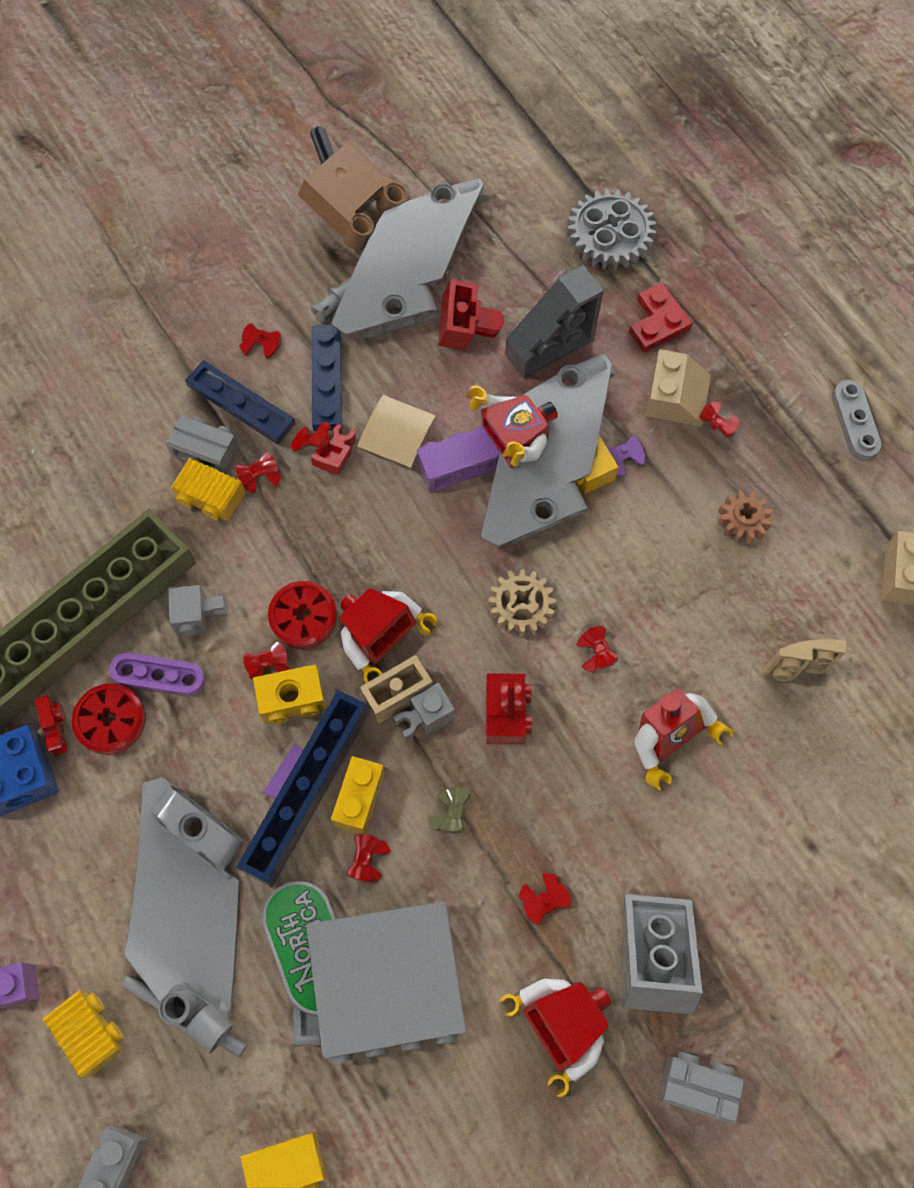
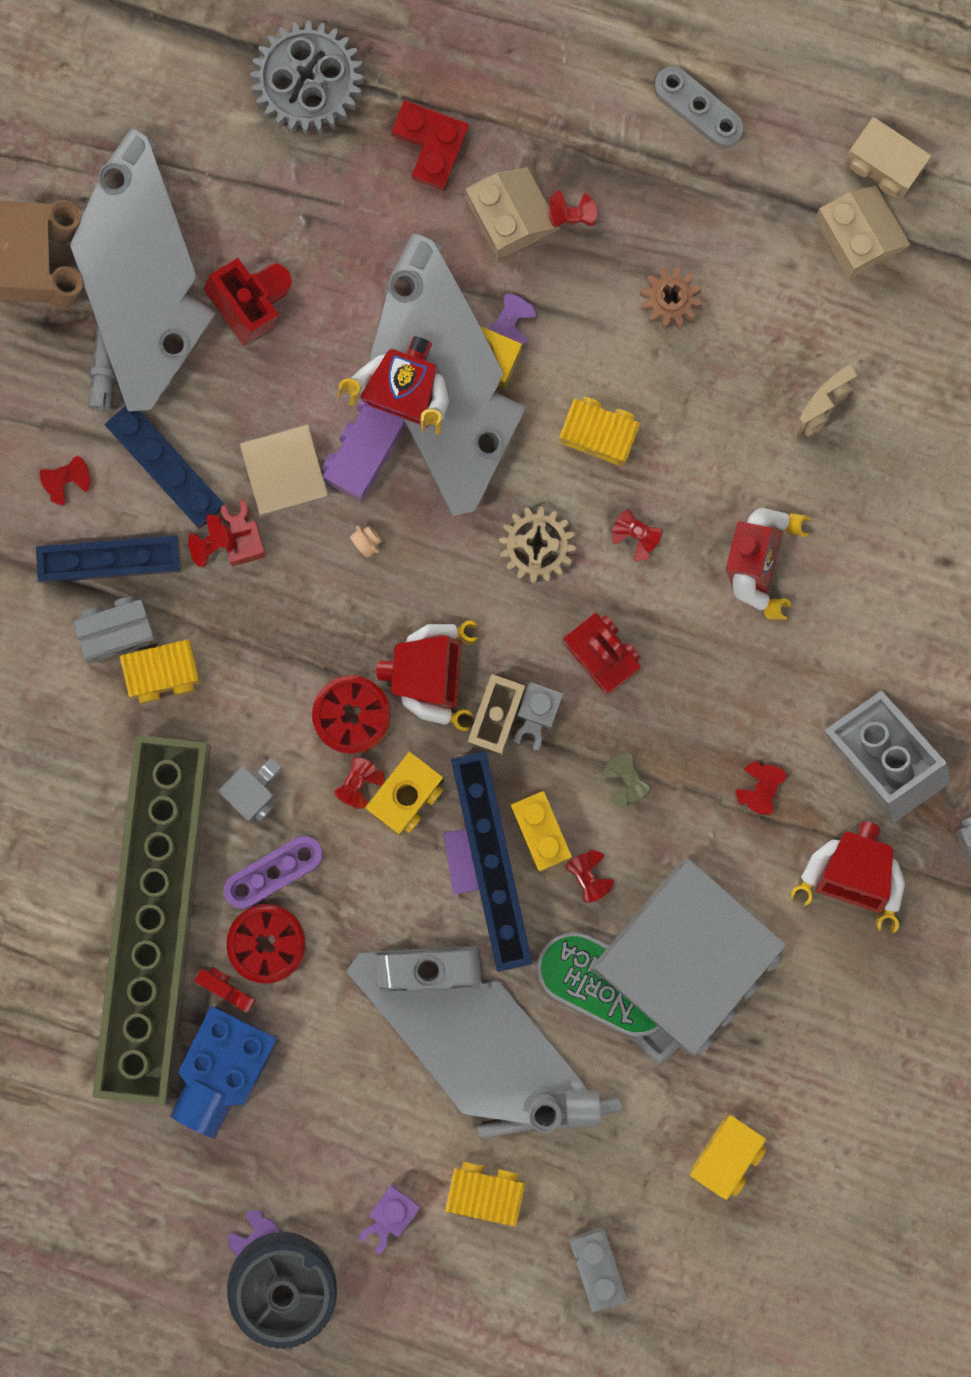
camera: 35 degrees left, 15 degrees up
red piece [236,452,281,493] -> none
dark grey brick [505,265,604,379] -> none
none -> light nougat plate [350,525,382,558]
none -> yellow brick [559,397,640,467]

